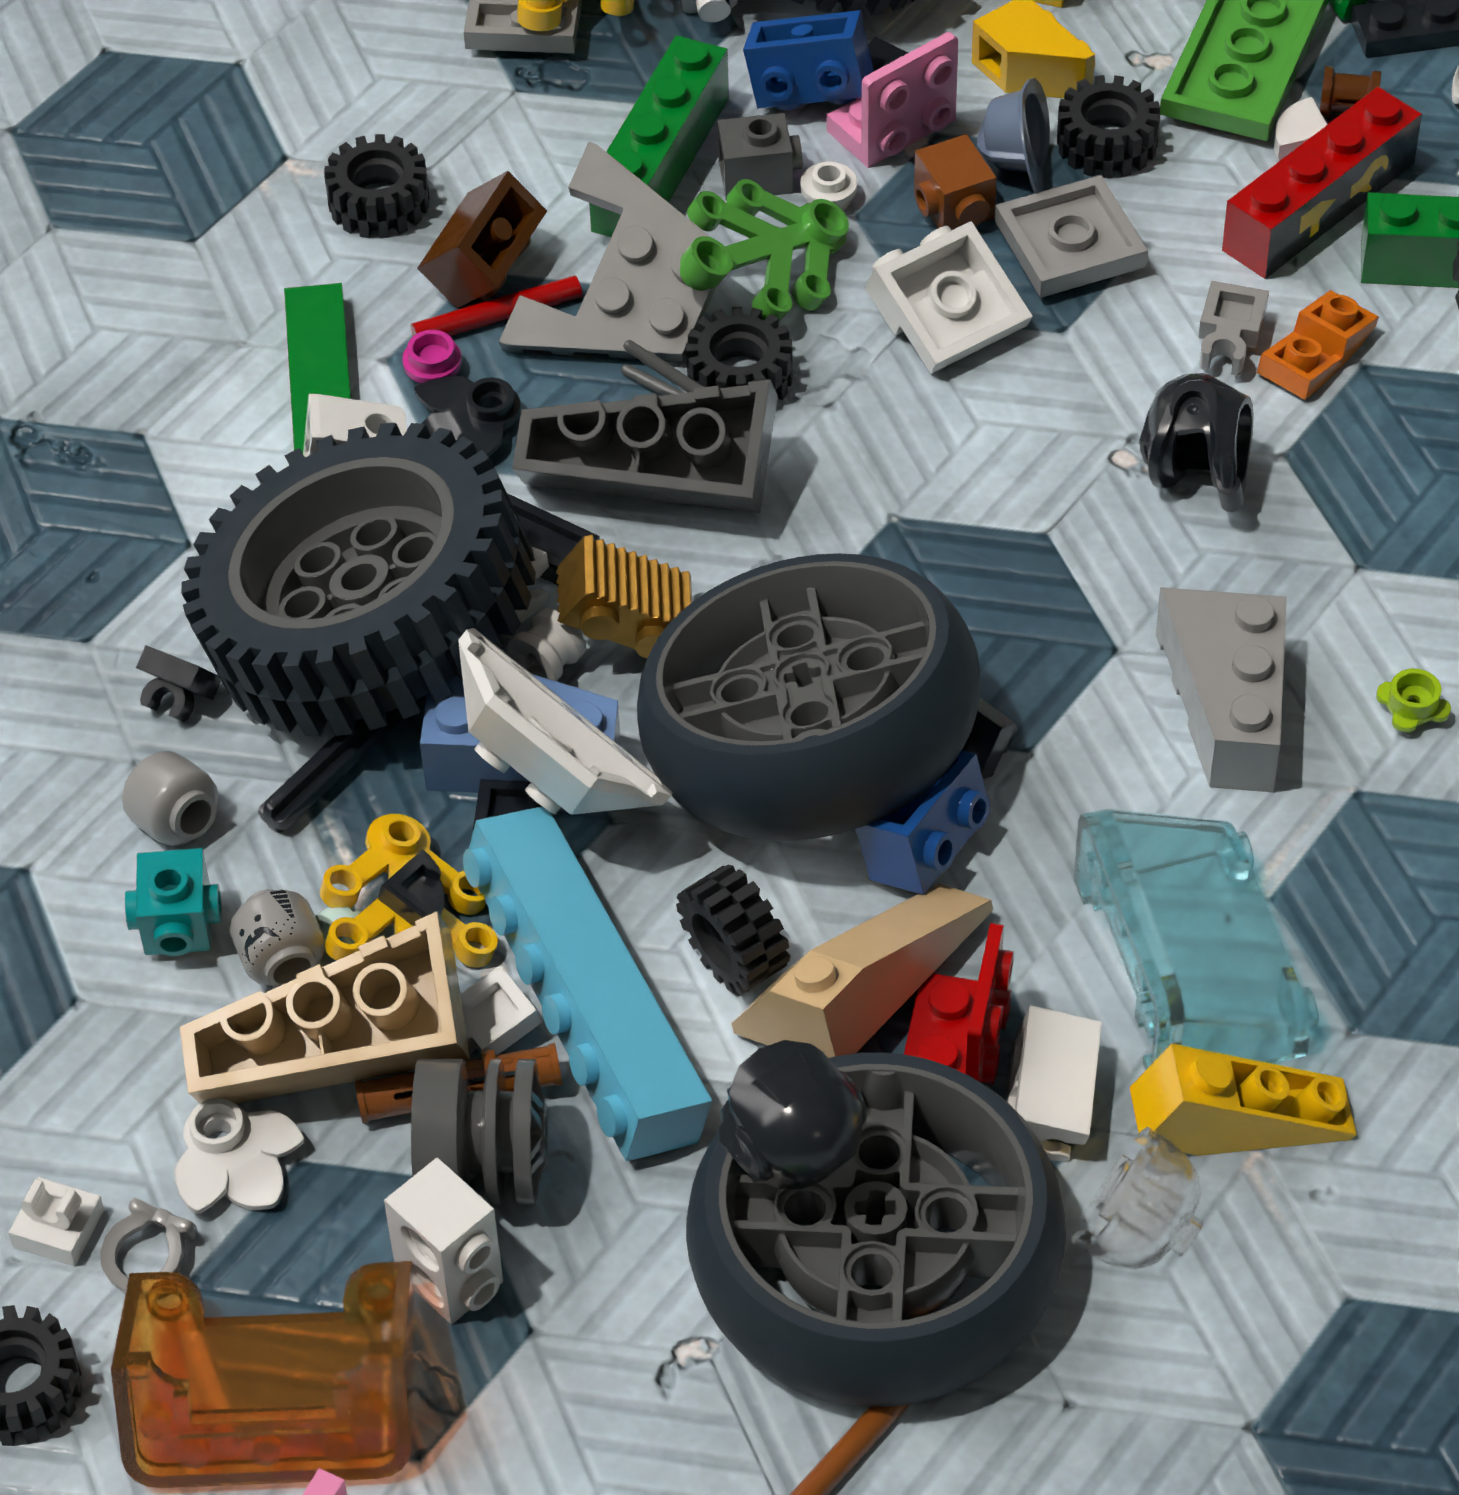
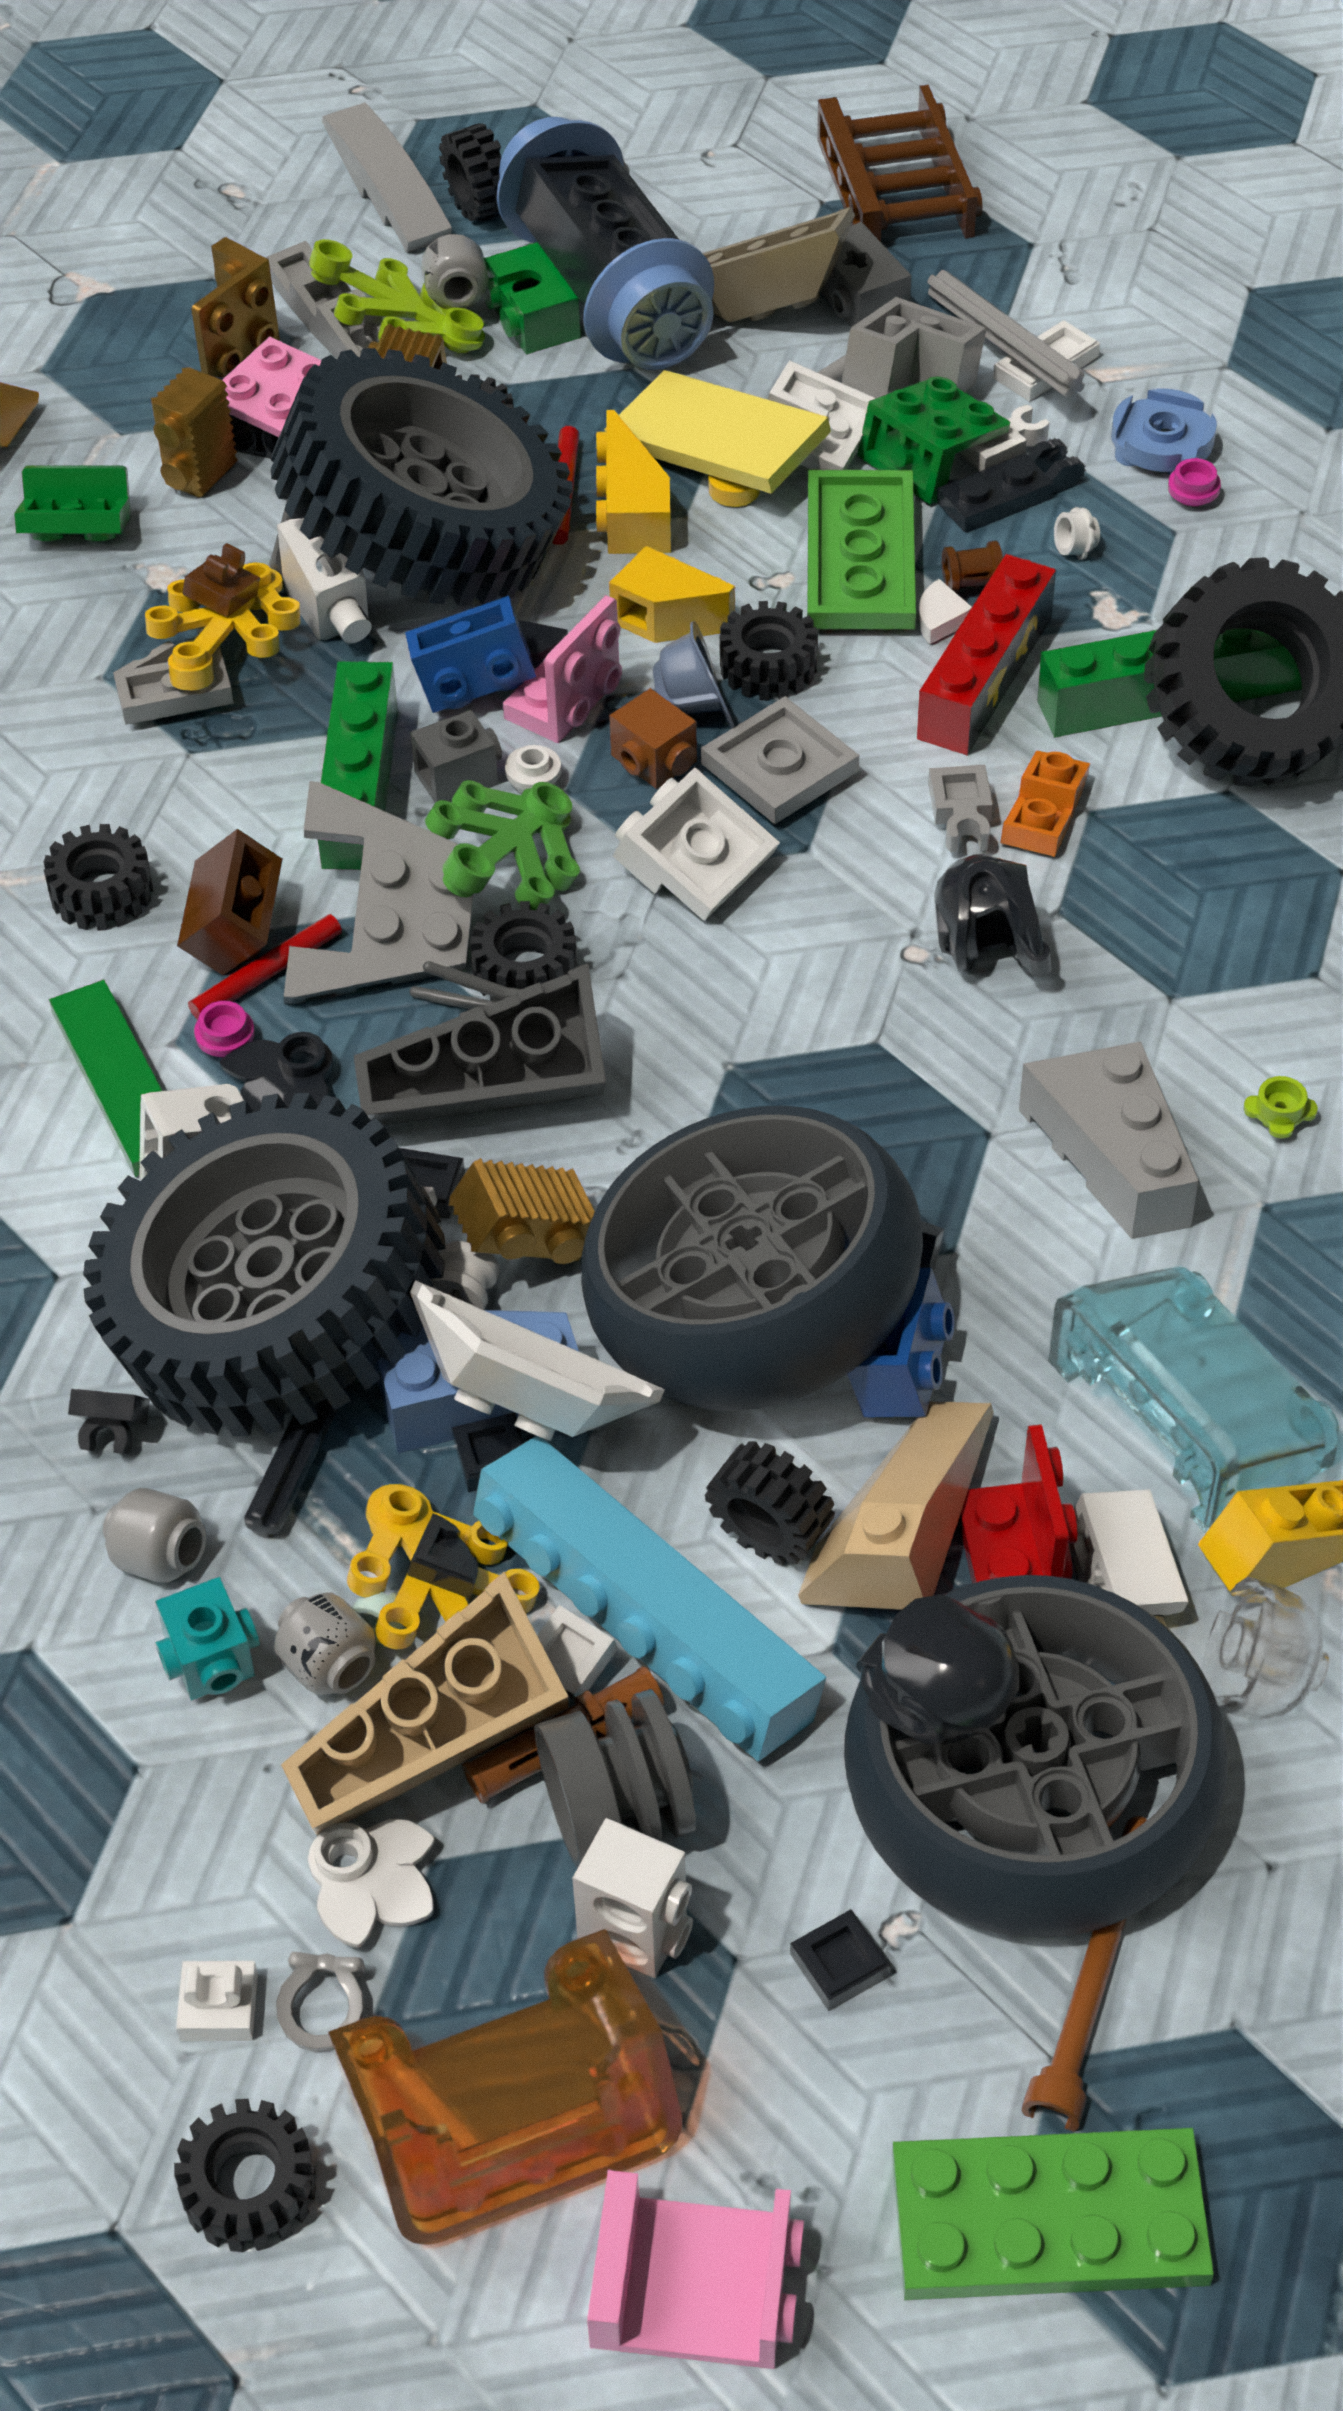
camera: 20 degrees left, 0 degrees up
none -> black tile [790,1909,891,2011]

